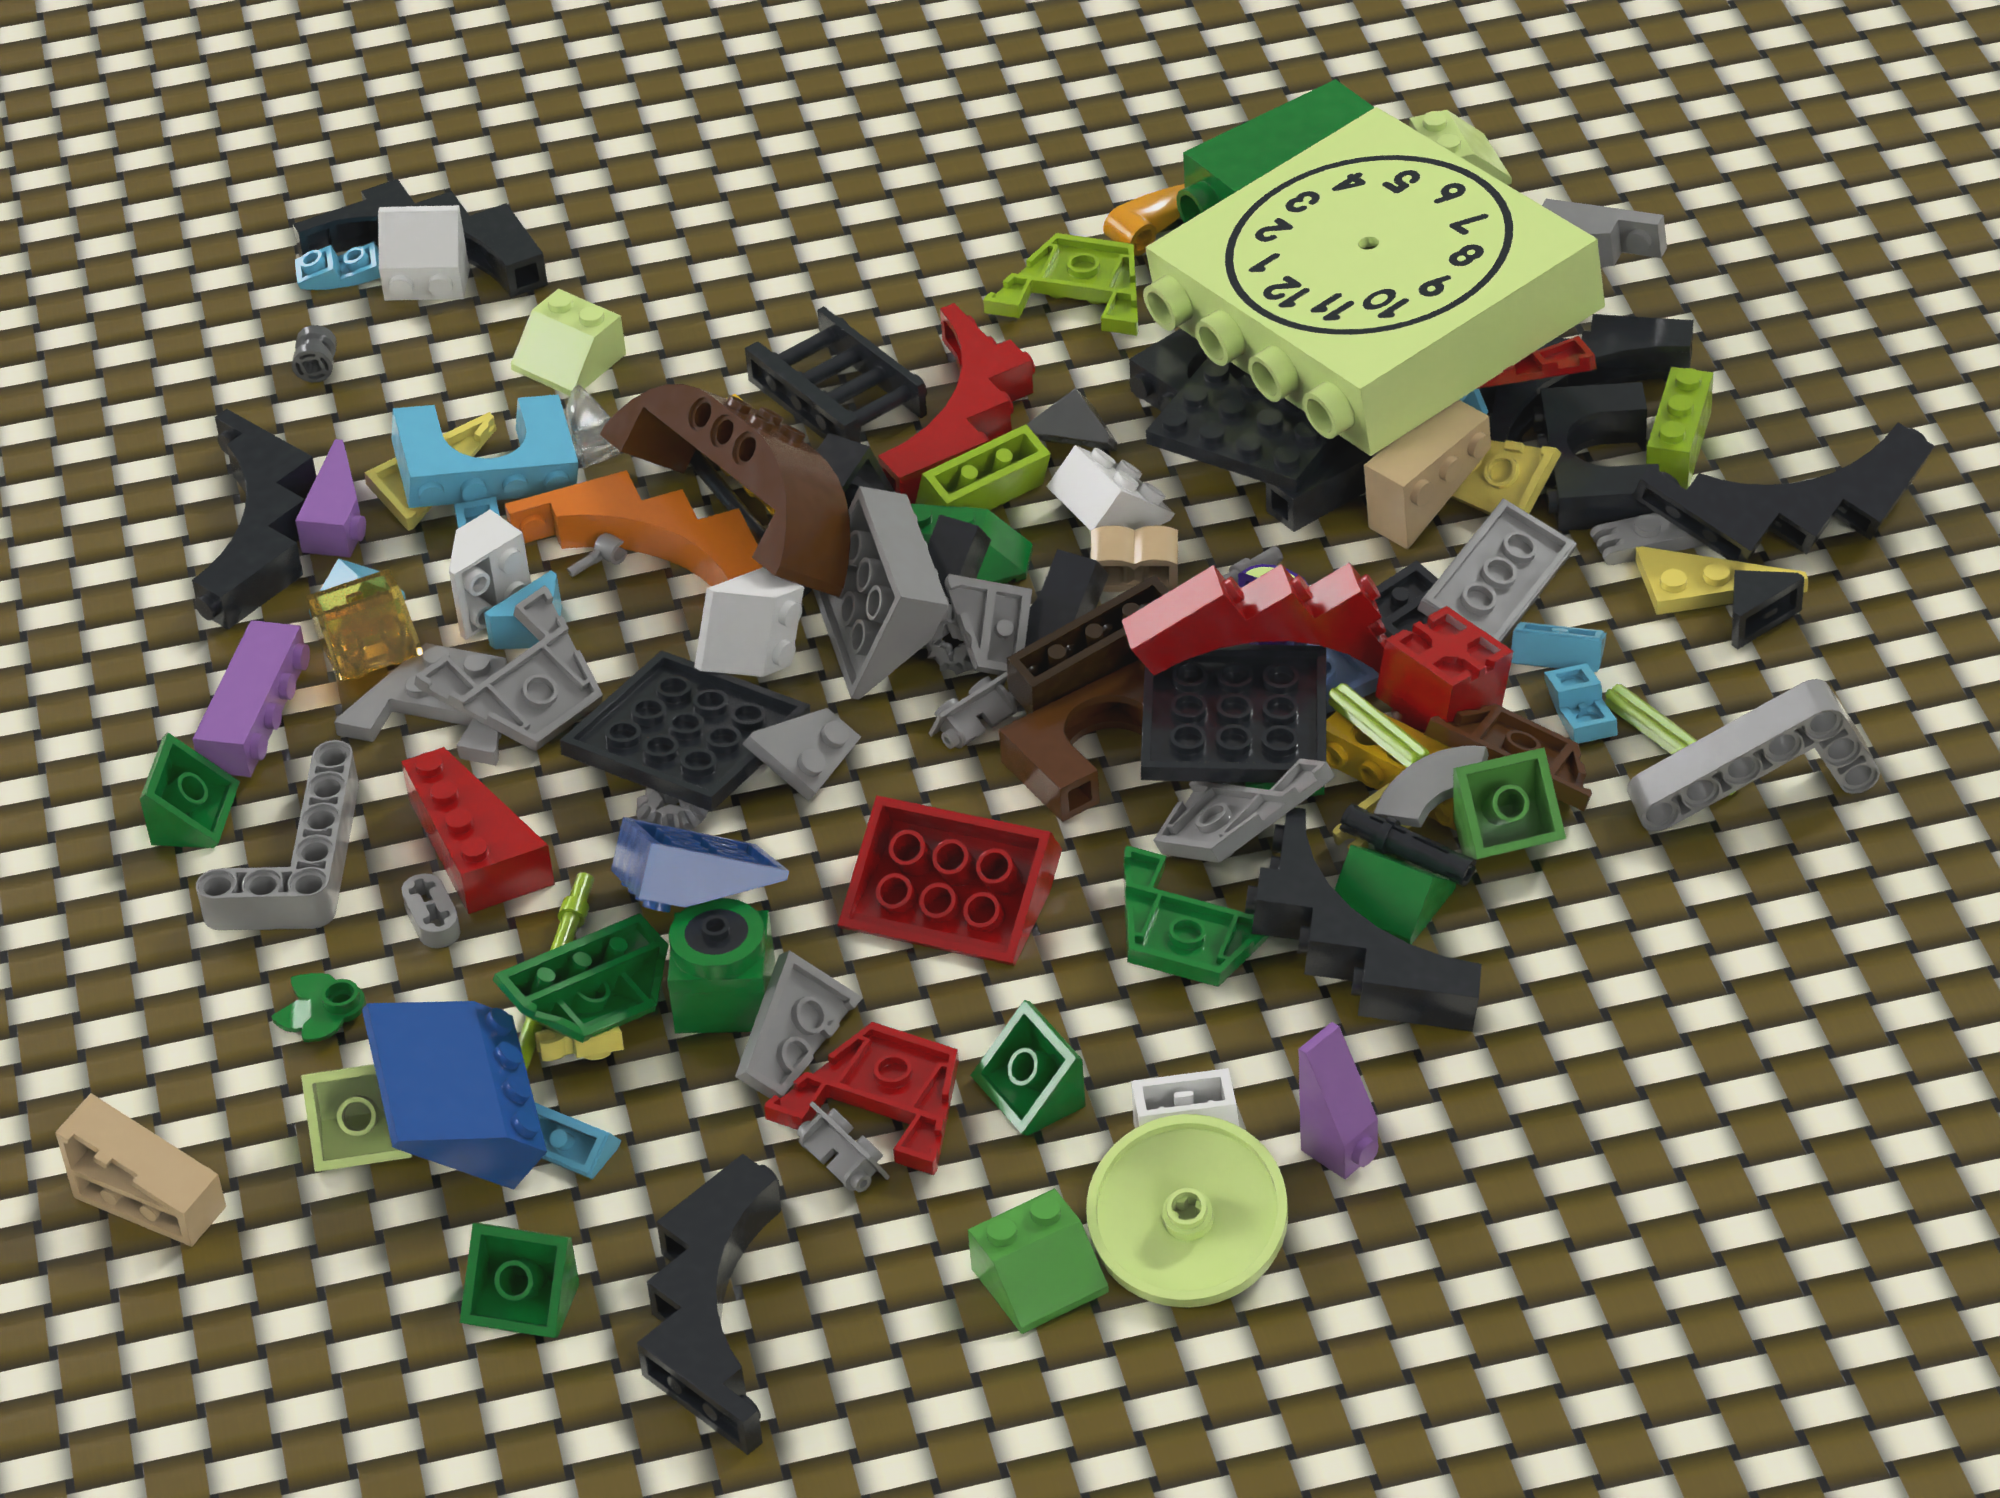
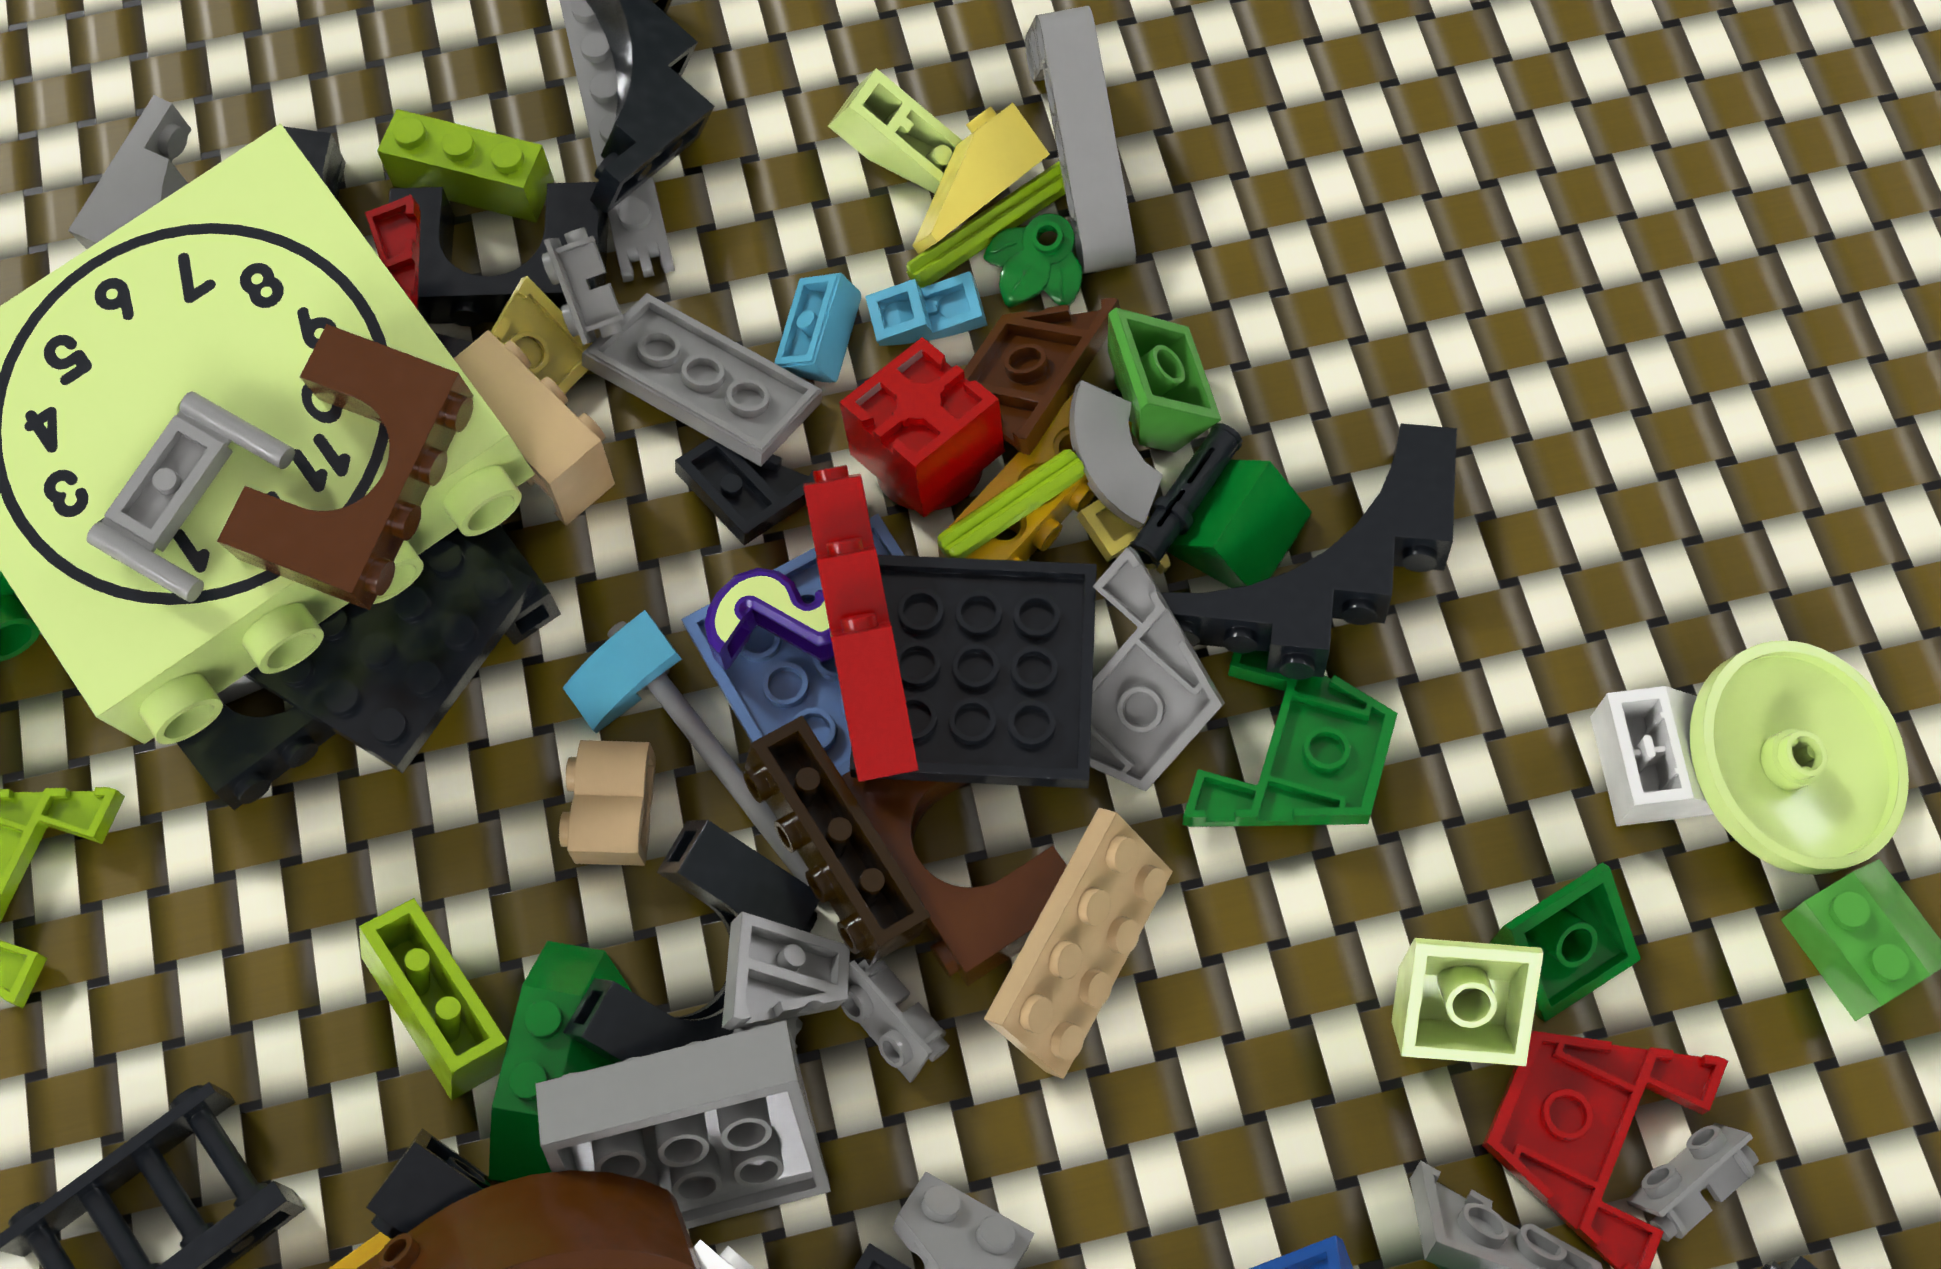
camera: 90 degrees left, 25 degrees up
red slope [837,795,1062,966] -> none
red arch [878,303,1035,504] -> none
dark grey slope [1027,388,1117,451] -> none
white slope [1046,445,1175,531] -> none
medium lavender slope [1298,1022,1379,1179] -> none
light yellow wing [1635,546,1808,615] -> none
black slope [1731,570,1804,650] -> none
none -> light grey plate [87,391,295,602]
none -> reddish brown arch [217,324,474,610]
none -> light grey hinge [542,227,624,345]
none -> medium azure slope [563,610,682,733]
none -> yellowish green slope [828,68,963,194]
none -> light yellow slope [912,103,1050,254]
none -> green plate [983,213,1083,308]
none -> tan plate [984,808,1173,1079]
none -> yellowish green slope [1391,938,1543,1066]

